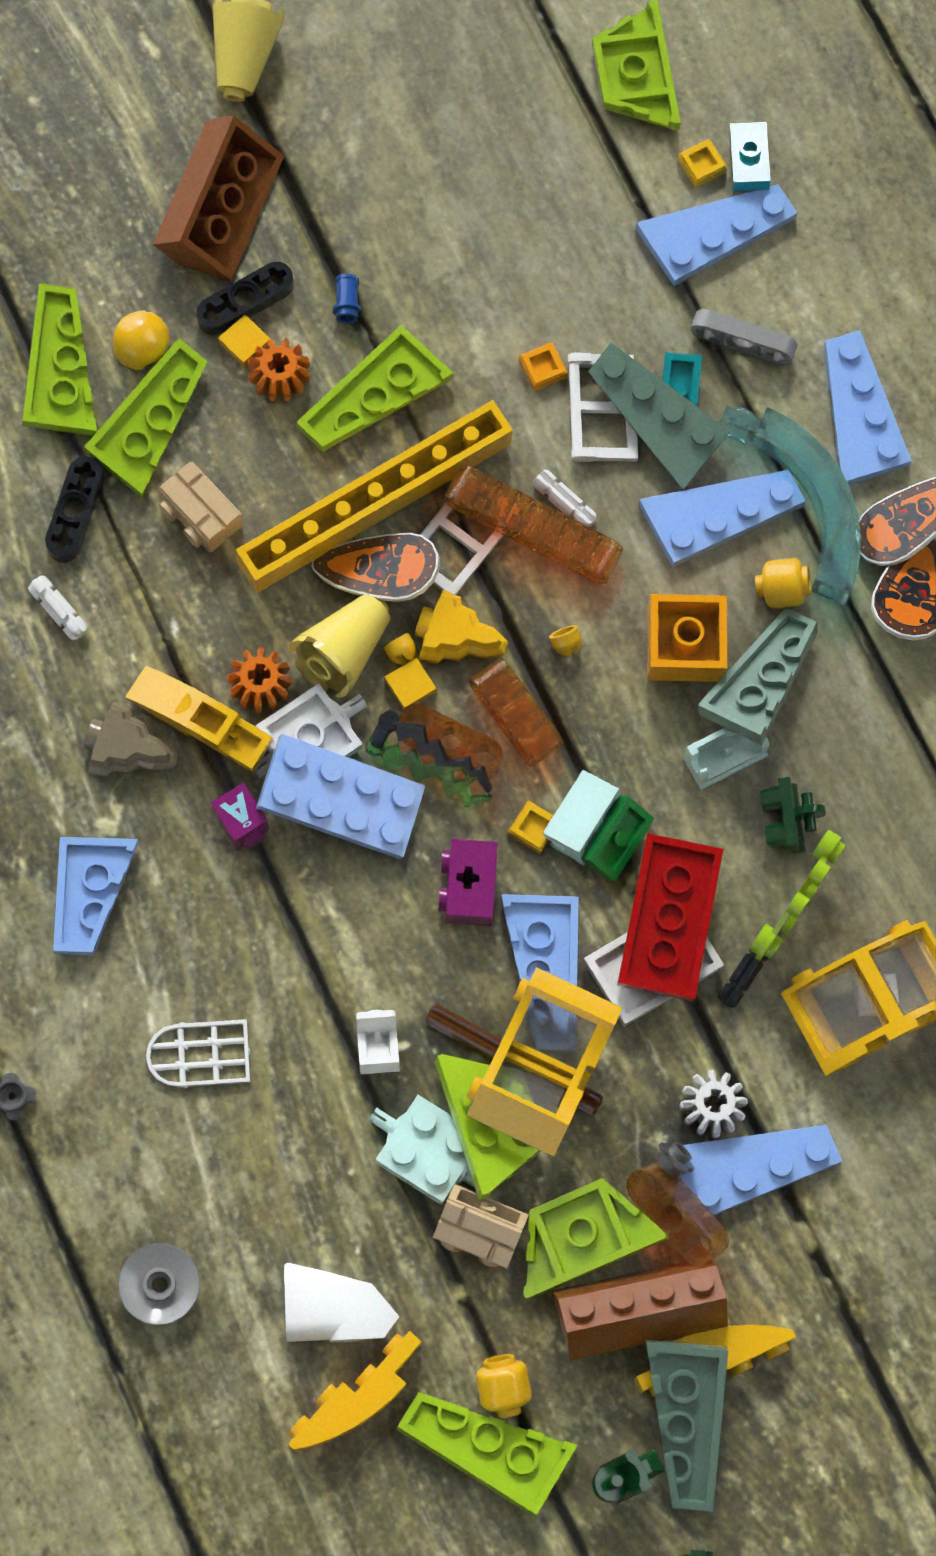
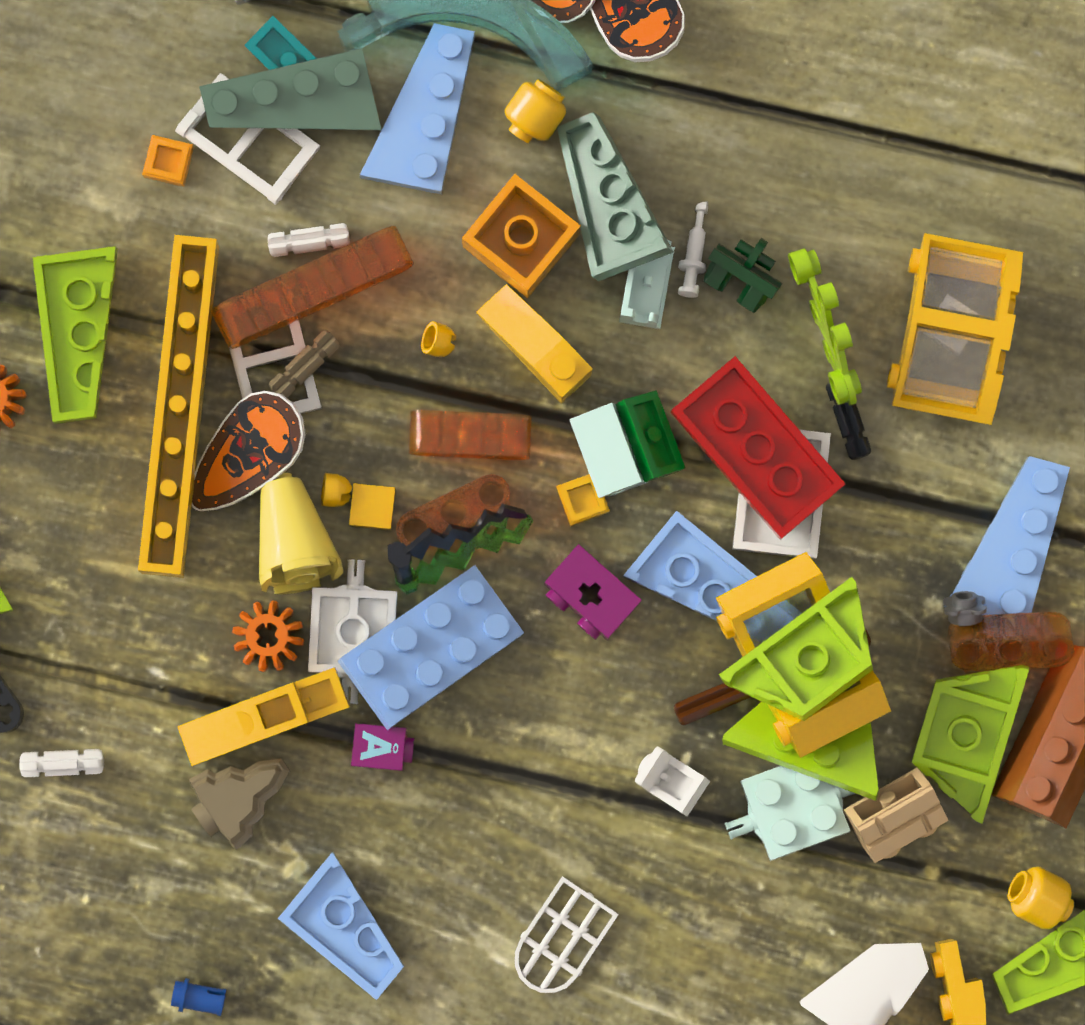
camera: 50 degrees left, 10 degrees up
tan brick [158,462,243,553] -> none
yellow rock [415,590,508,664] -> none
white gear [679,1070,748,1138] -> none
none -> dark tan axle [269,330,340,398]
none -> yellow slope [476,284,593,404]
none -> white piece [678,201,708,298]
none -> lime wing [719,577,873,721]

